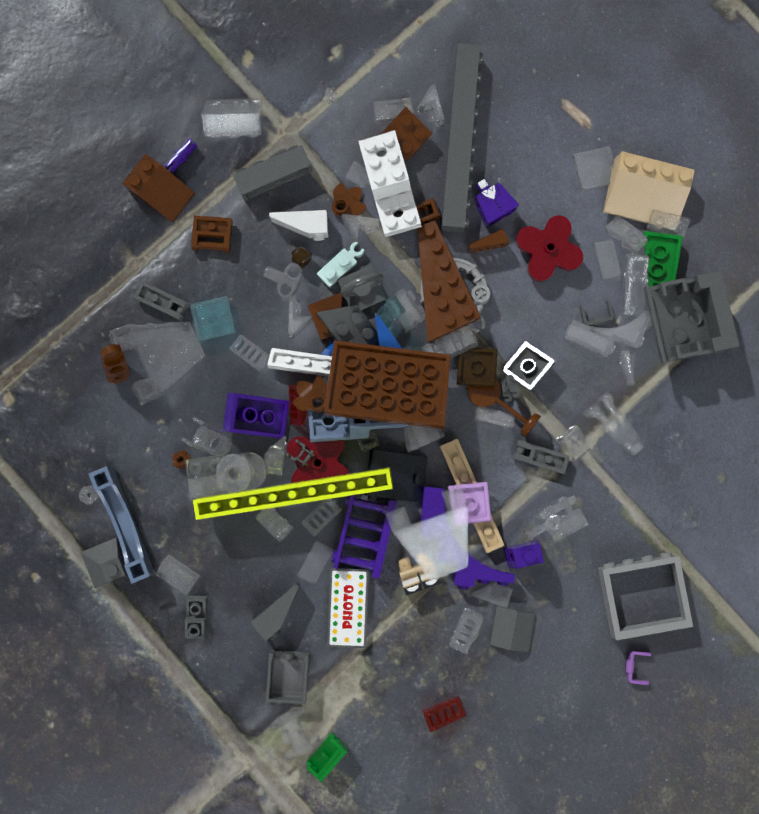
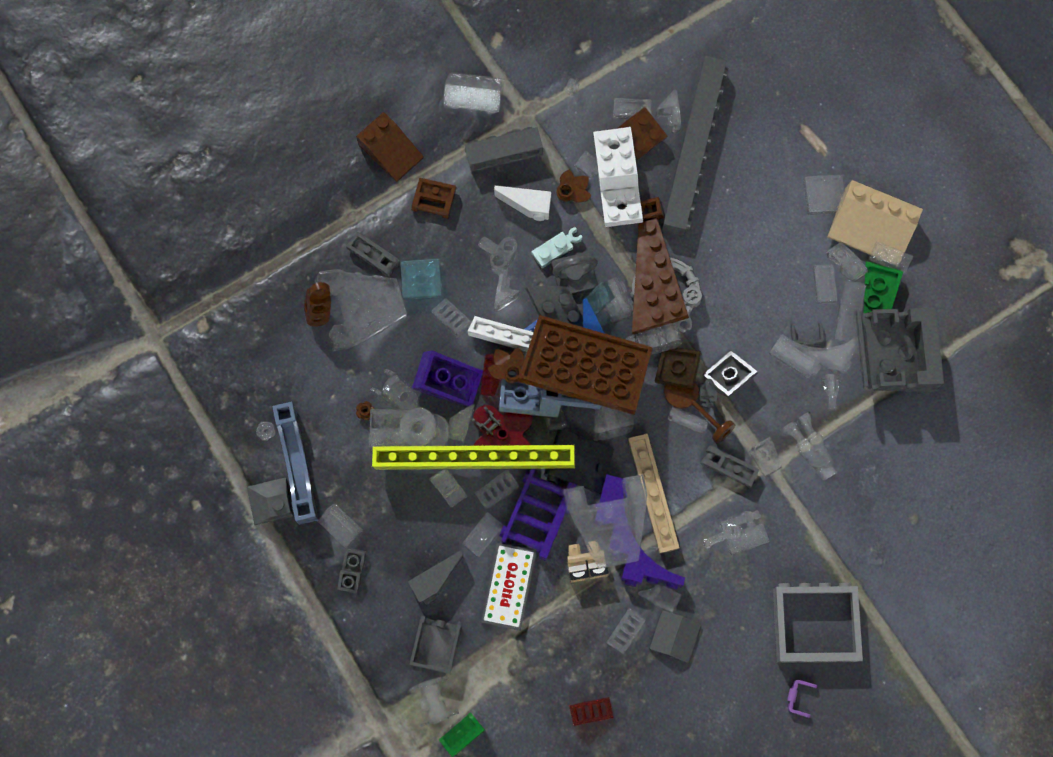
camera: 10 degrees right, 10 degrees down
dark purple pin [164,138,198,174] -> none
dark brown piece [291,247,312,268] -> none
reddish brown wing [307,293,343,341] -> none
clear slope [342,214,380,243] -> none
lavender tile [448,482,491,525] -> none
reddish brown slope [467,229,509,253] -> none
dark purple torso [475,179,519,229] -> none
dark purple torso [503,540,544,569] -> none
dark red plant [516,215,583,282] -> none

